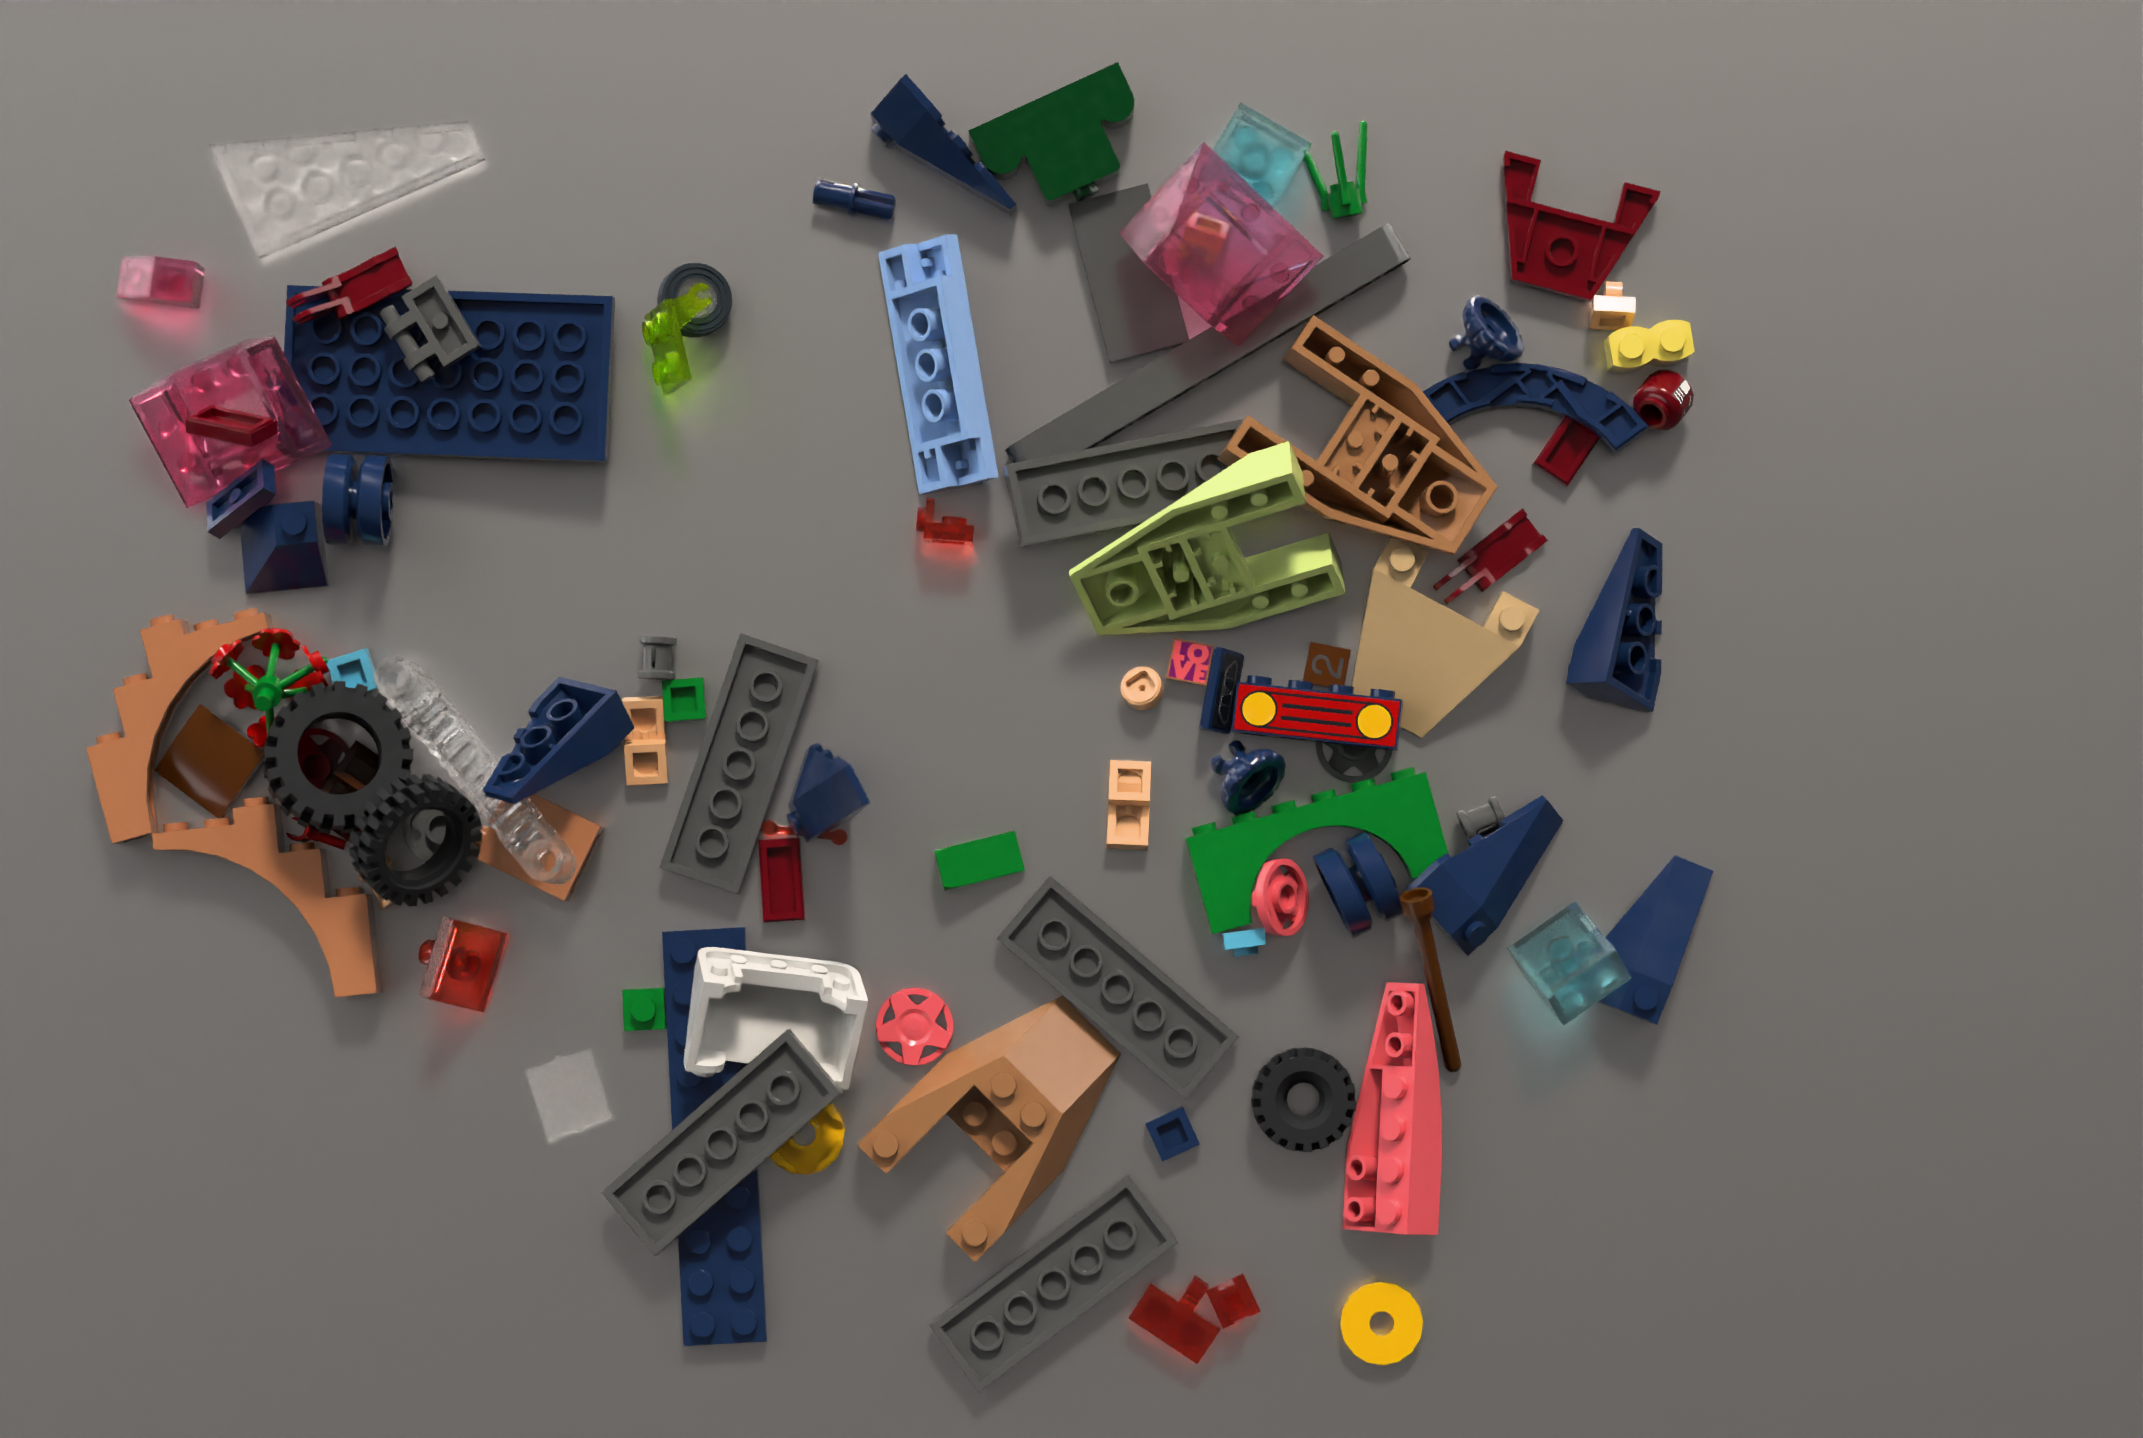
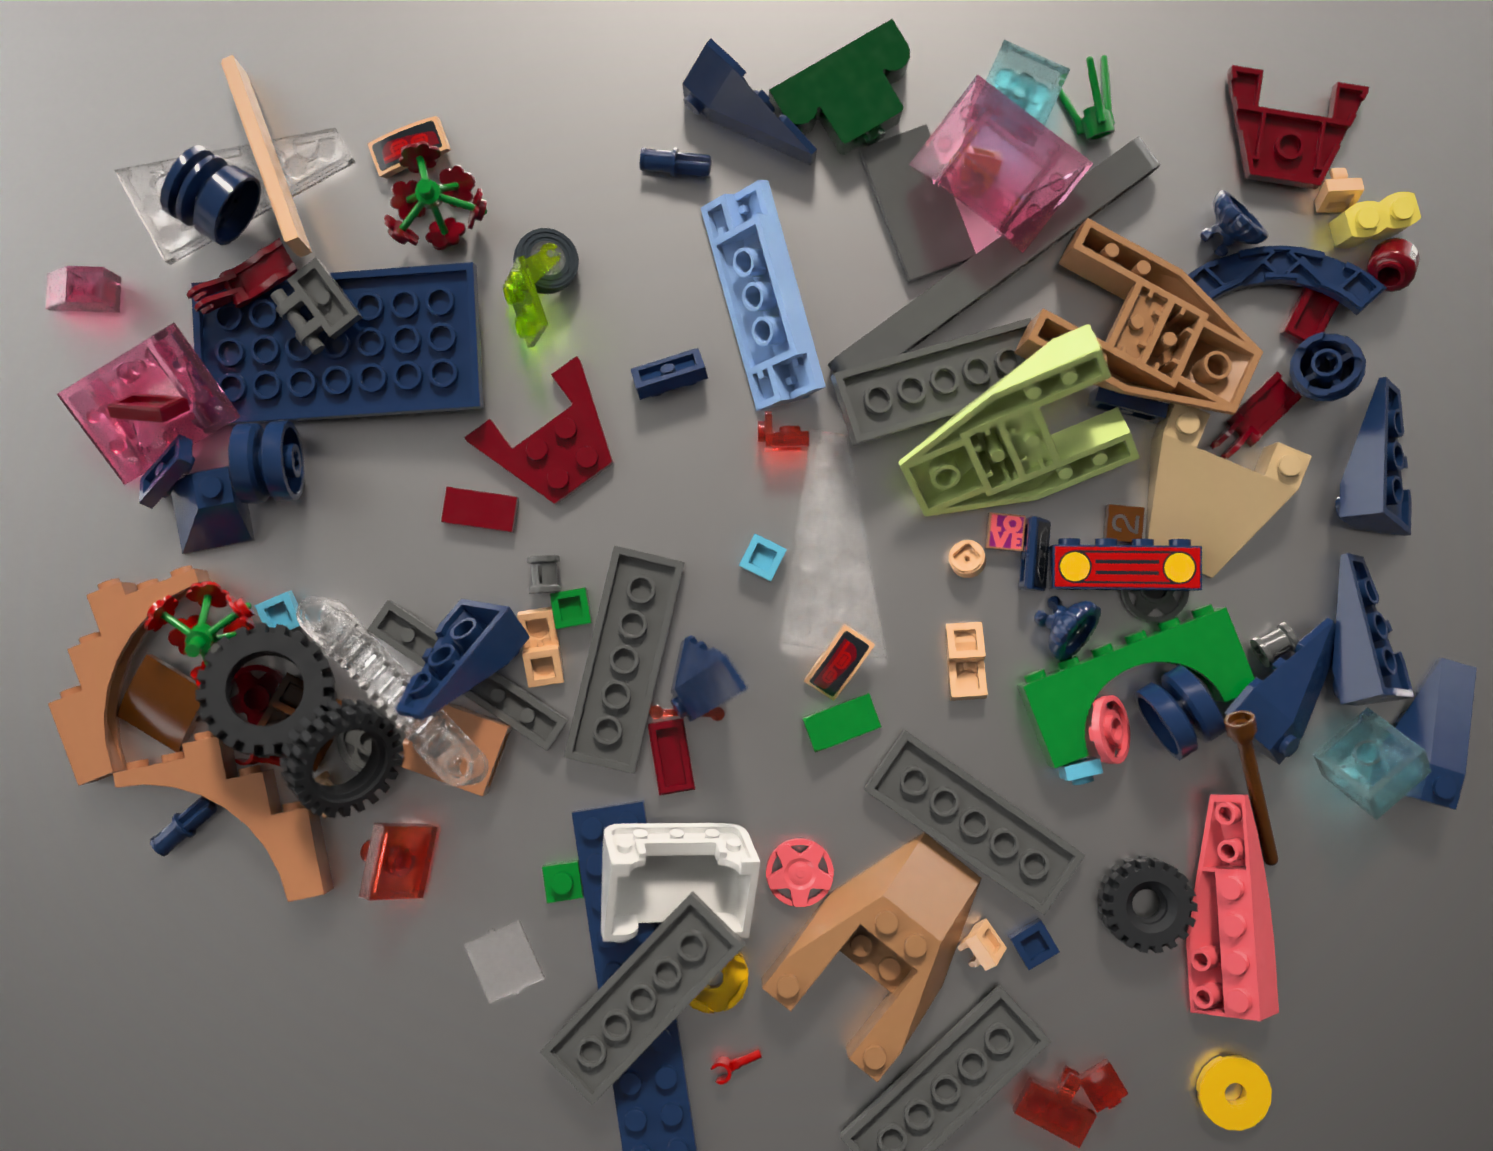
camera: 10 degrees left, 0 degrees up
none -> dark blue axle [150,796,218,856]
none -> dark blue wheel [160,146,261,245]
none -> light nougat tile [221,55,312,258]
none -> dark grey plate [367,600,569,751]
none -> slope [368,116,451,179]
none -> dark red plant [384,141,487,250]
none -> dark red tile [441,486,519,533]
none -> dark red wing [464,356,613,505]
none -> dark blue plate [630,348,708,400]
none -> red hand [711,1049,762,1085]
none -> medium azure plate [739,534,787,582]
none -> clear wing [780,429,887,659]
none -> slope [804,623,875,701]
none -> light nougat tile [958,918,1007,971]
none -> dark blue plate [1087,386,1169,424]
none -> dark blue cone [1289,332,1366,401]
none -> dark blue wedge [1332,553,1414,706]

